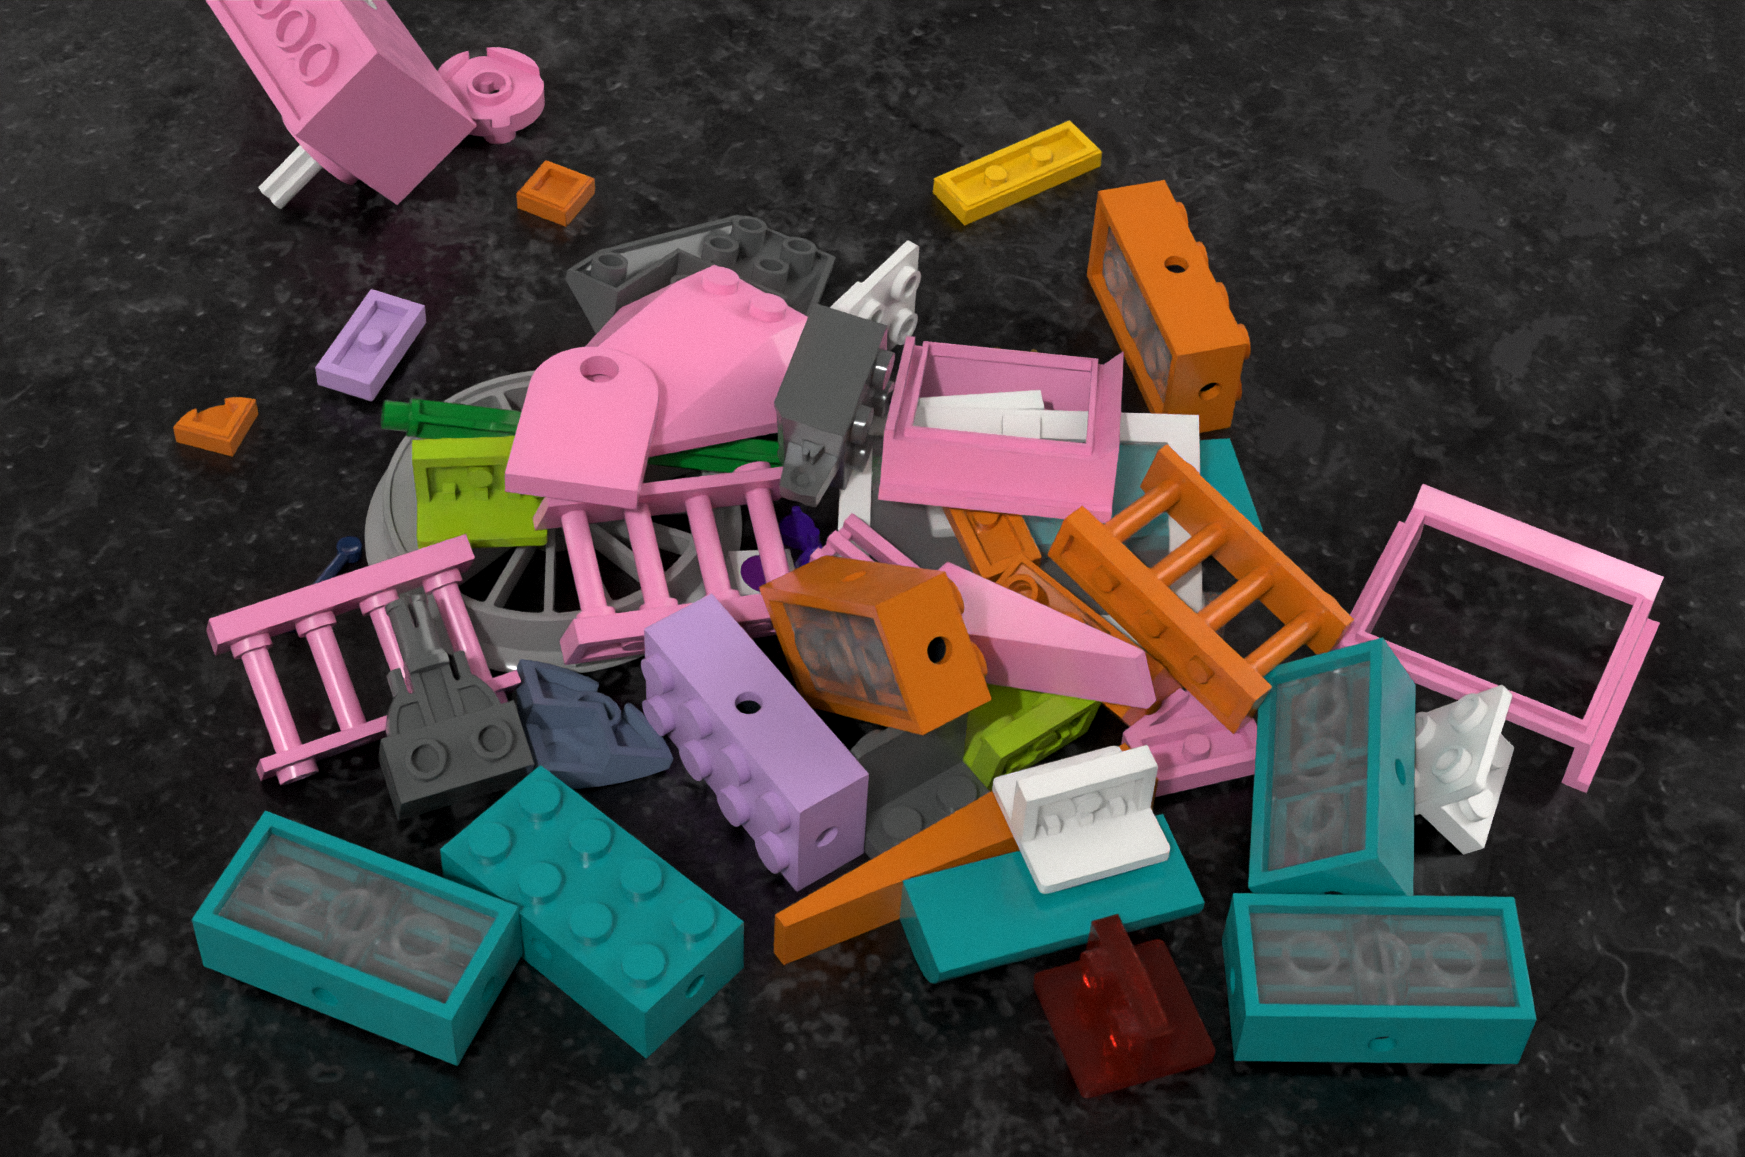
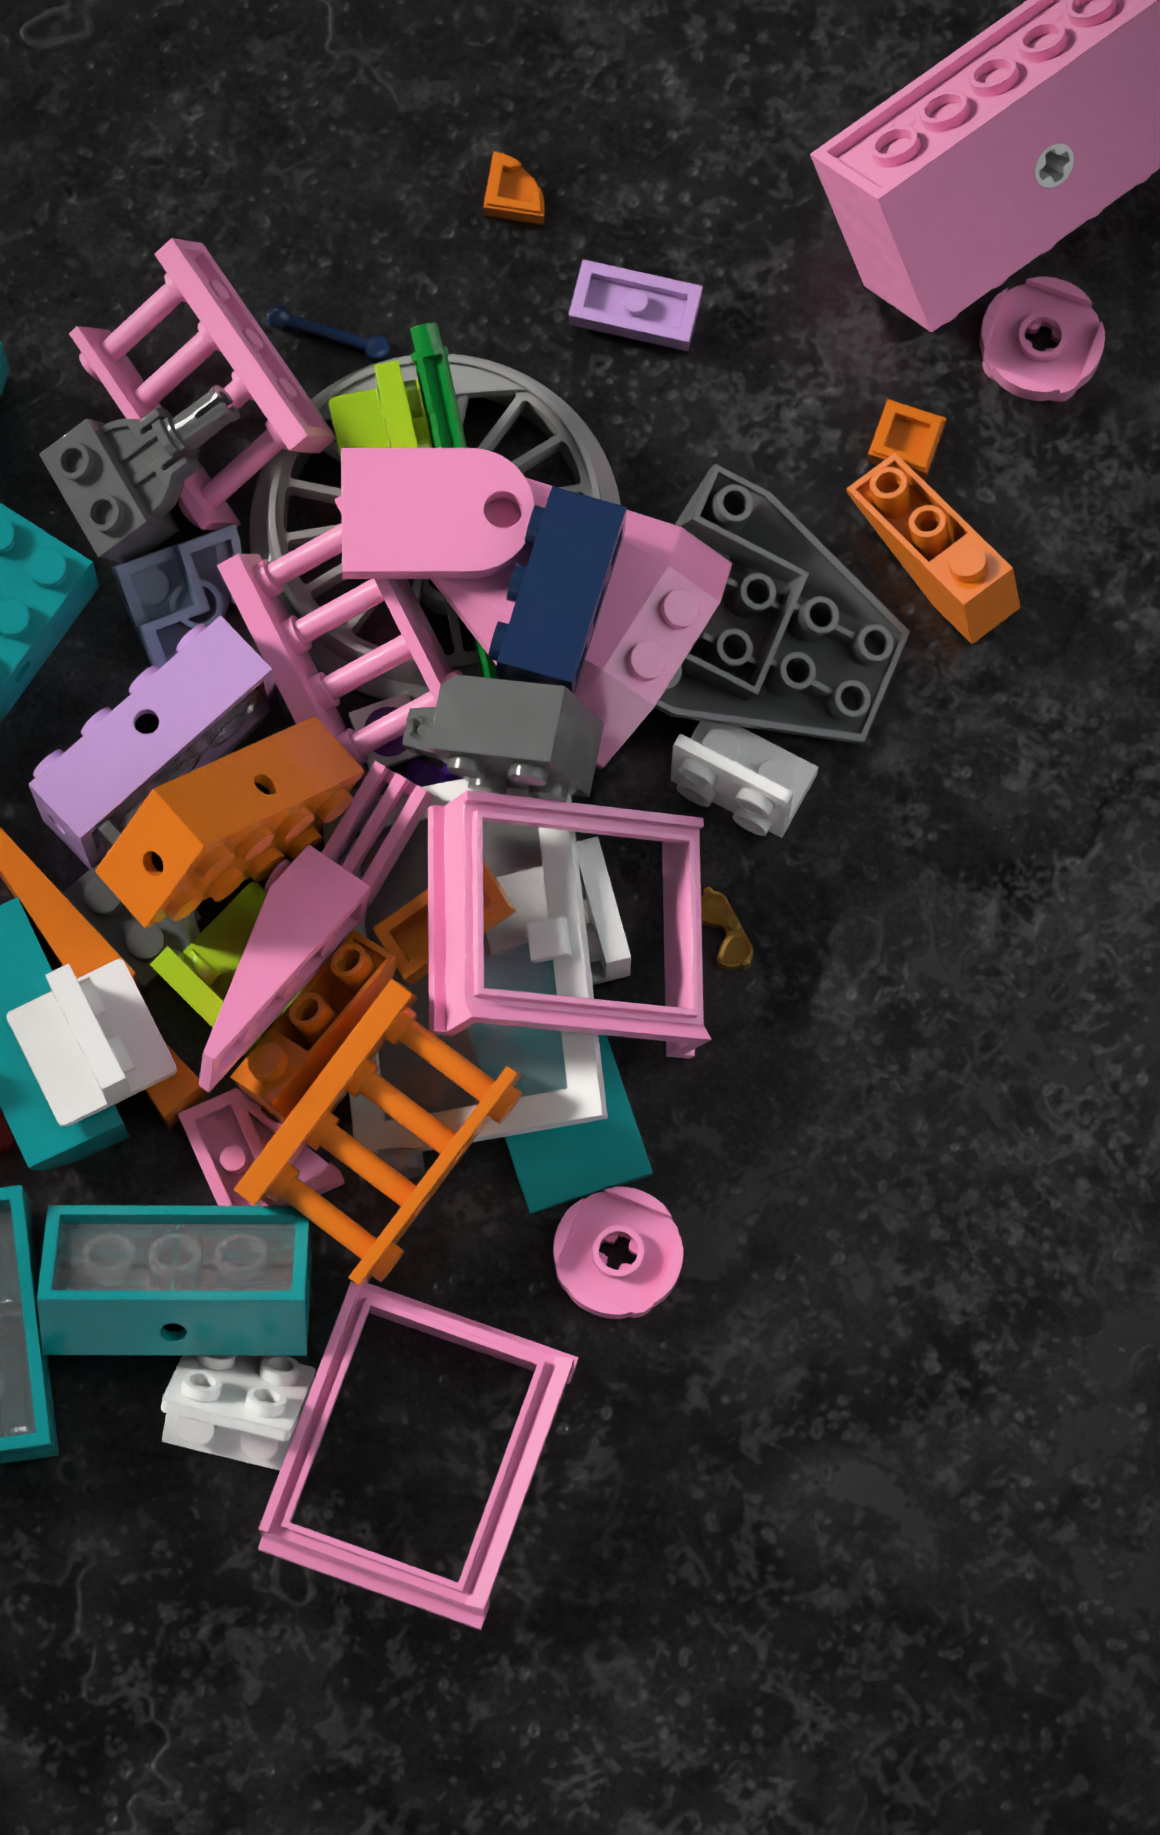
camera: 85 degrees right, 25 degrees up
yellow tile [933,120,1102,226] -> none
orange brick [1087,180,1251,433] -> none
none -> dark blue brick [488,486,627,695]
none -> bright pink plate [553,1186,684,1319]
none -> orange slope [846,453,1020,644]

